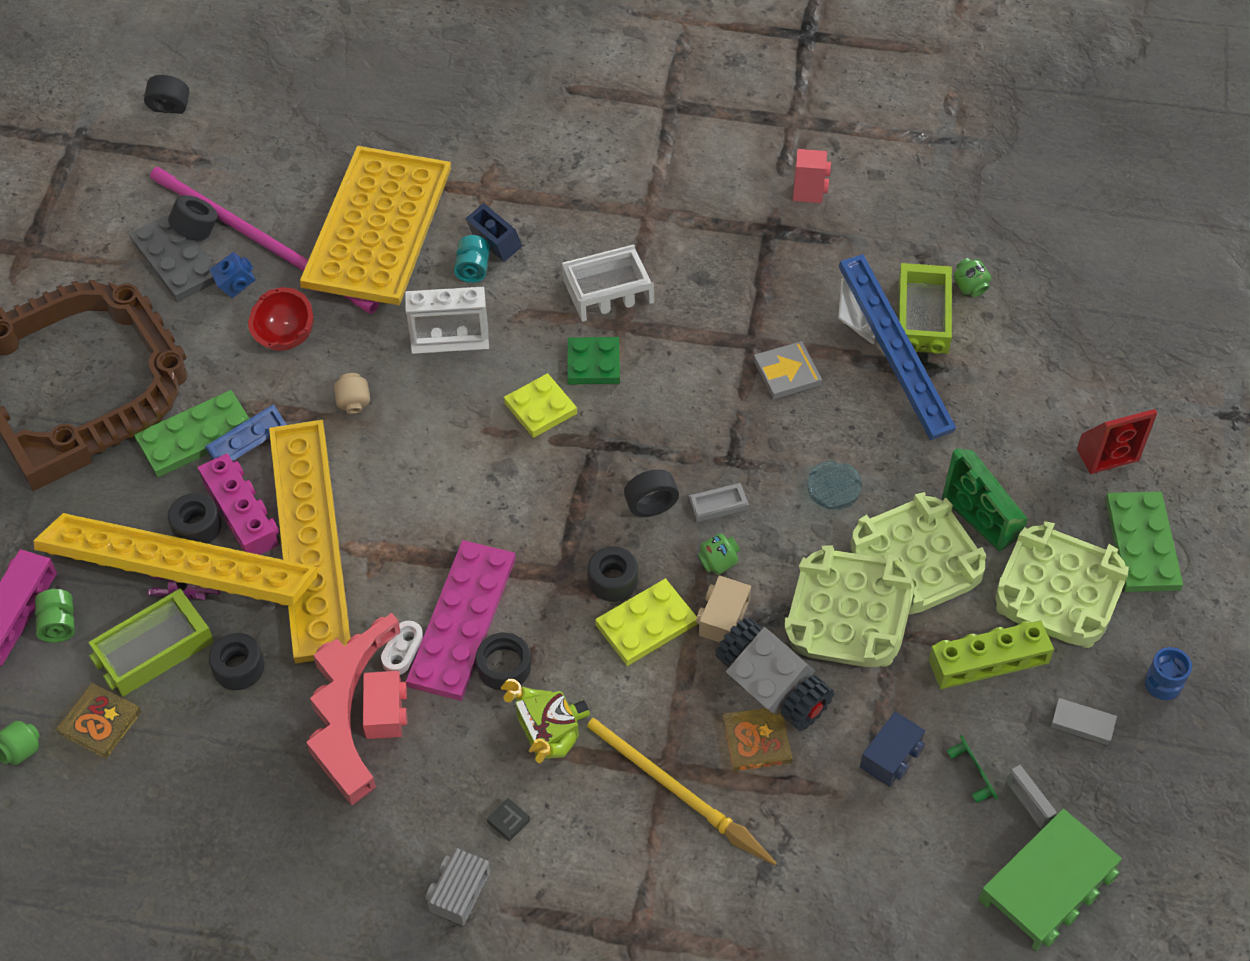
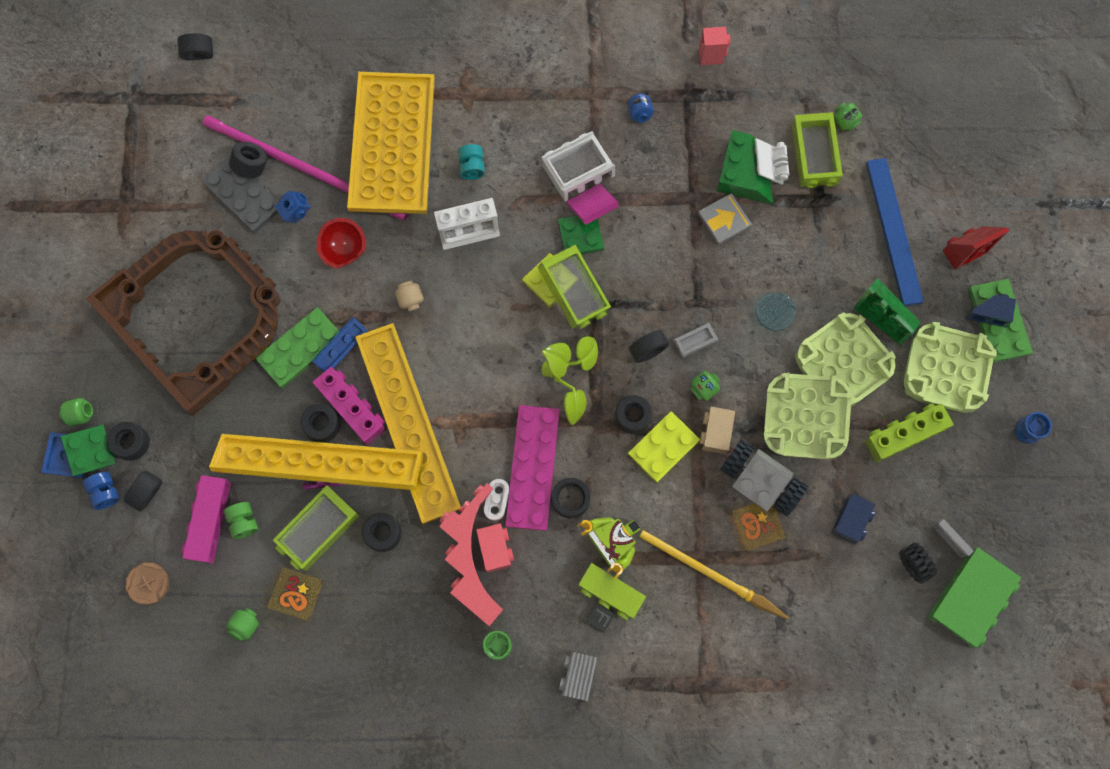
camera: 10 degrees left, 20 degrees up
dark blue brick [465,203,522,262] -> none
blue plate [838,254,956,440] -> none
green piece [946,735,998,803] -> none
light grey tile [1051,698,1117,746] -> none
none -> bright green wheel [483,631,512,660]
none -> window [538,245,611,329]
none -> lime plant [541,336,598,425]
none -> dark pink tile [566,183,619,225]
none -> lime brick [578,563,646,621]
none -> blue head [627,93,654,123]
none -> green wedge [716,130,773,205]
none -> blue tile [866,158,924,307]
none -> black tyre [899,542,937,584]
none -> dark blue slope [966,294,1016,328]

